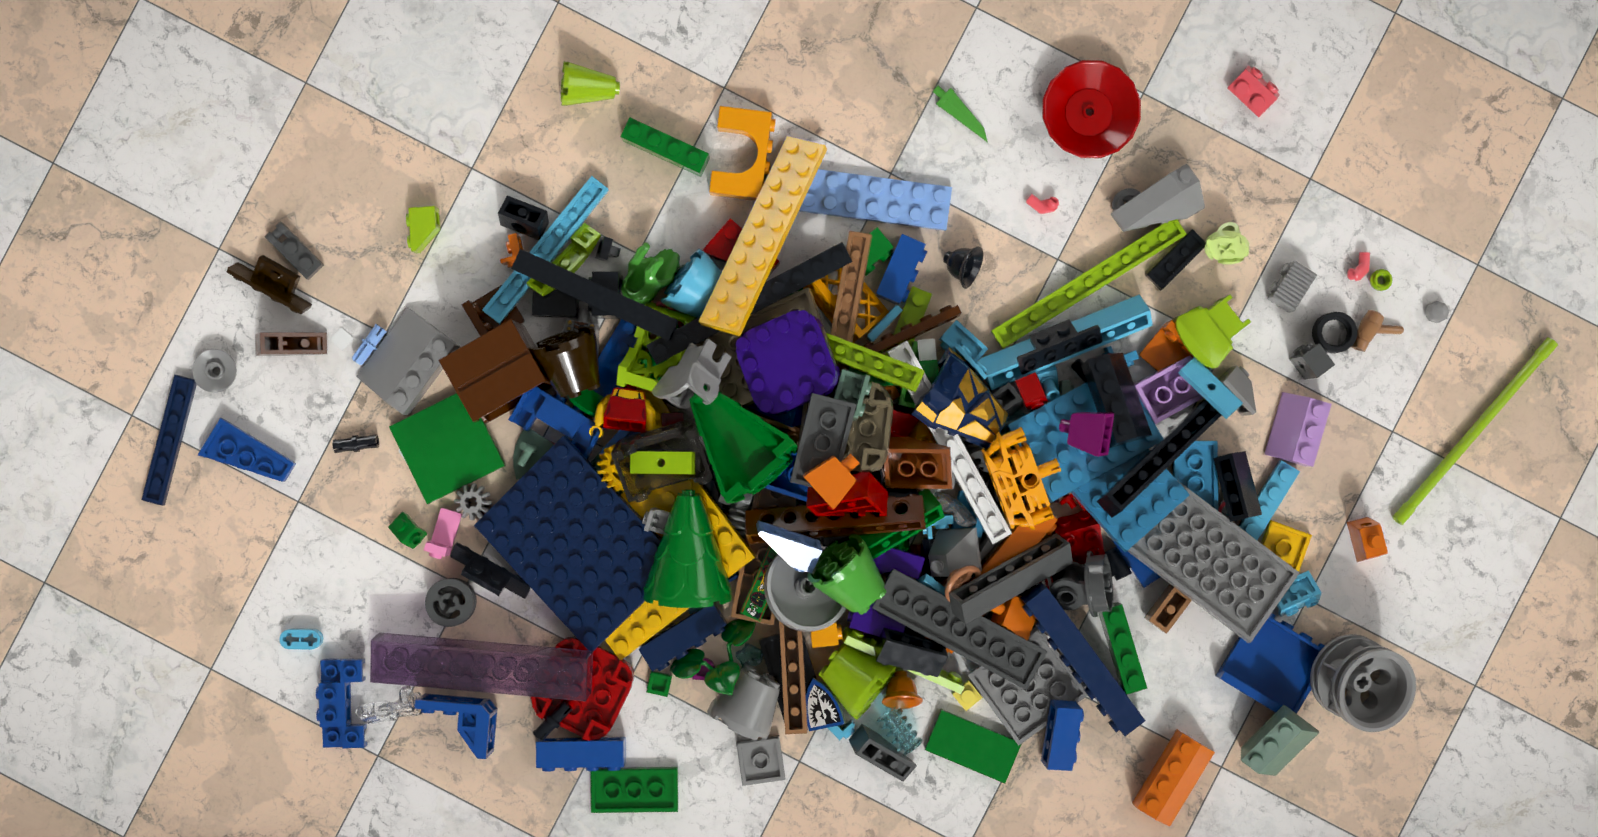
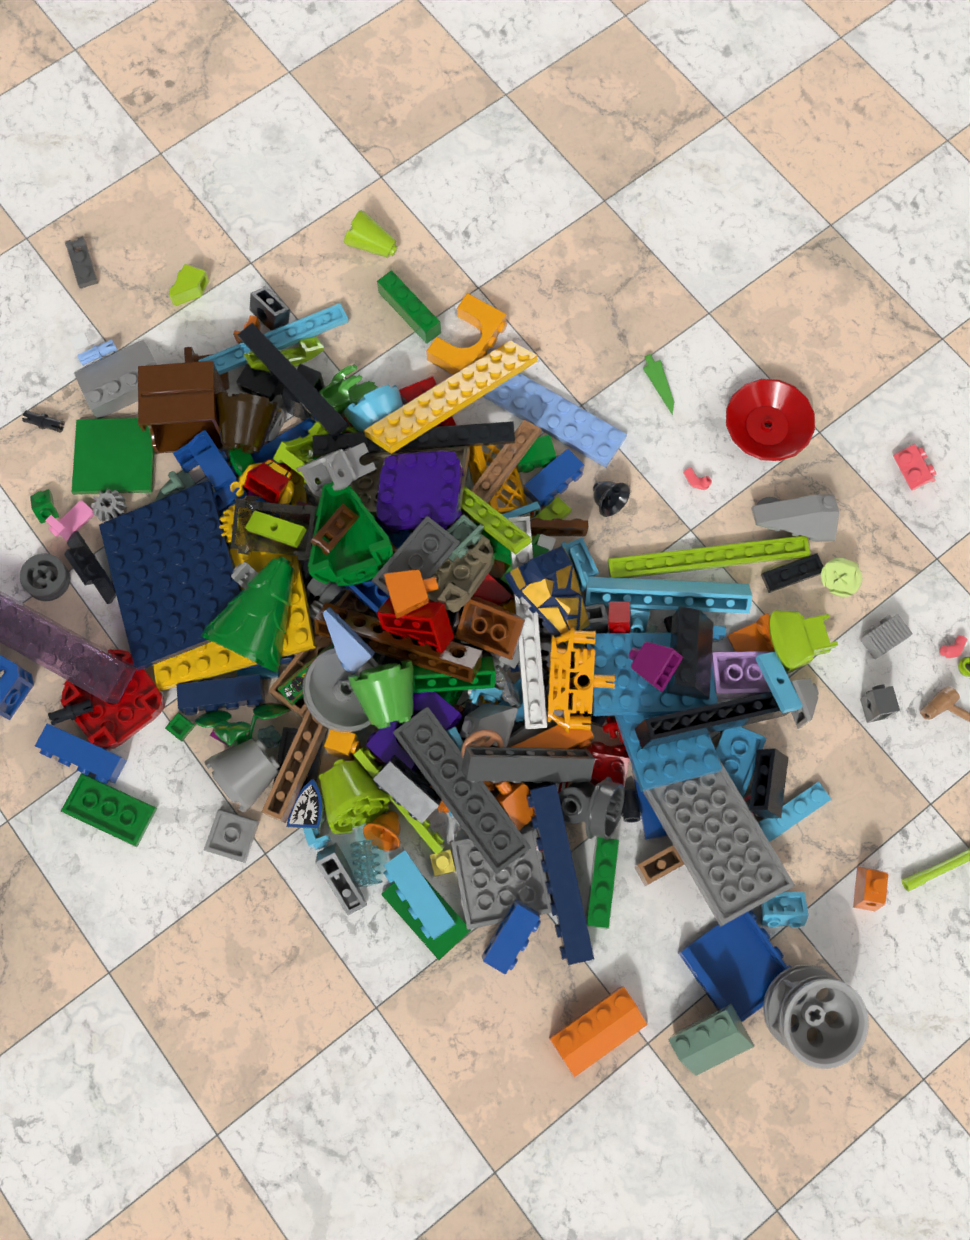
camera: 20 degrees right, 15 degrees down
dark brown bracket [226,255,312,314] -> none
reddish brown slope [255,332,327,356] -> none
black tile [595,237,621,261] -> none
black bracket [1017,319,1102,374] -> none
yellow tile [1261,520,1312,572] -> none
lavender slope [1264,392,1332,467] -> none
black tyre [1312,312,1358,353] -> none
none -> reddish brown plate [310,504,359,555]
none -> medium azure brick [383,850,455,940]

